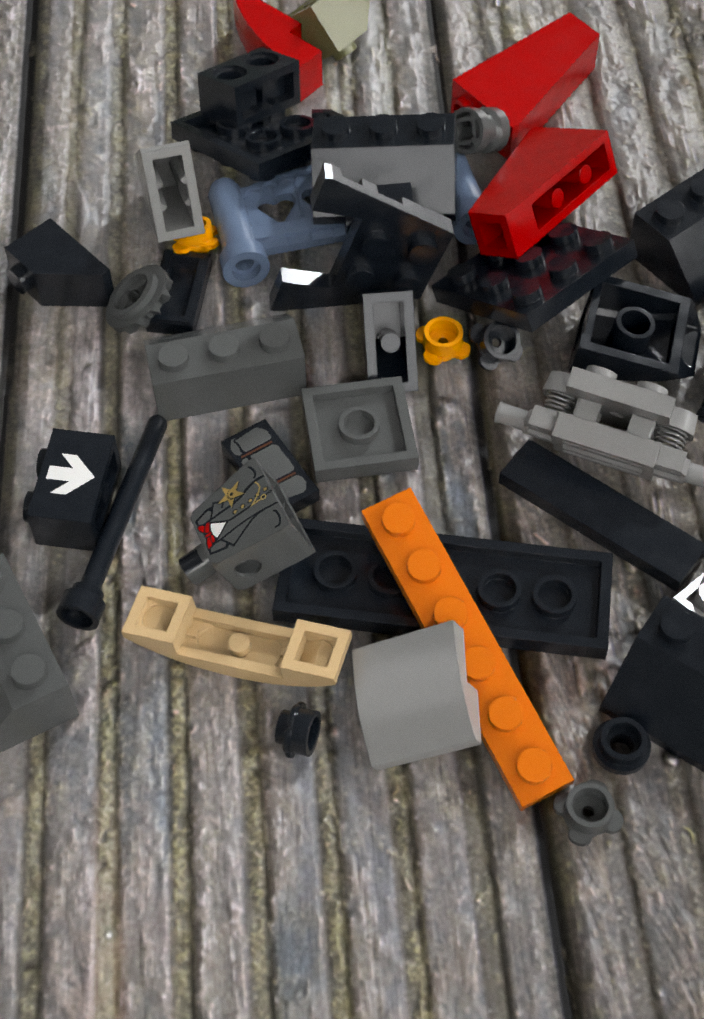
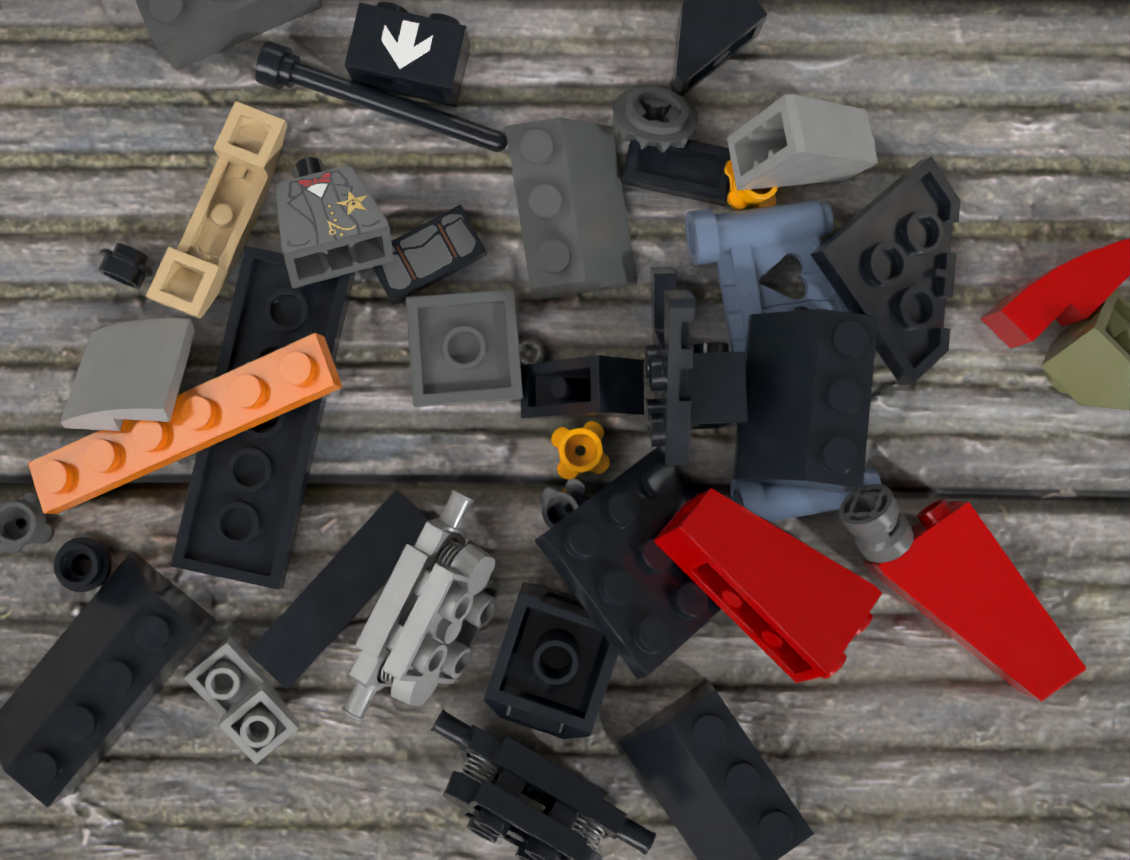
camera: 90 degrees right, 30 degrees up
black brick [197,47,301,128] -> none

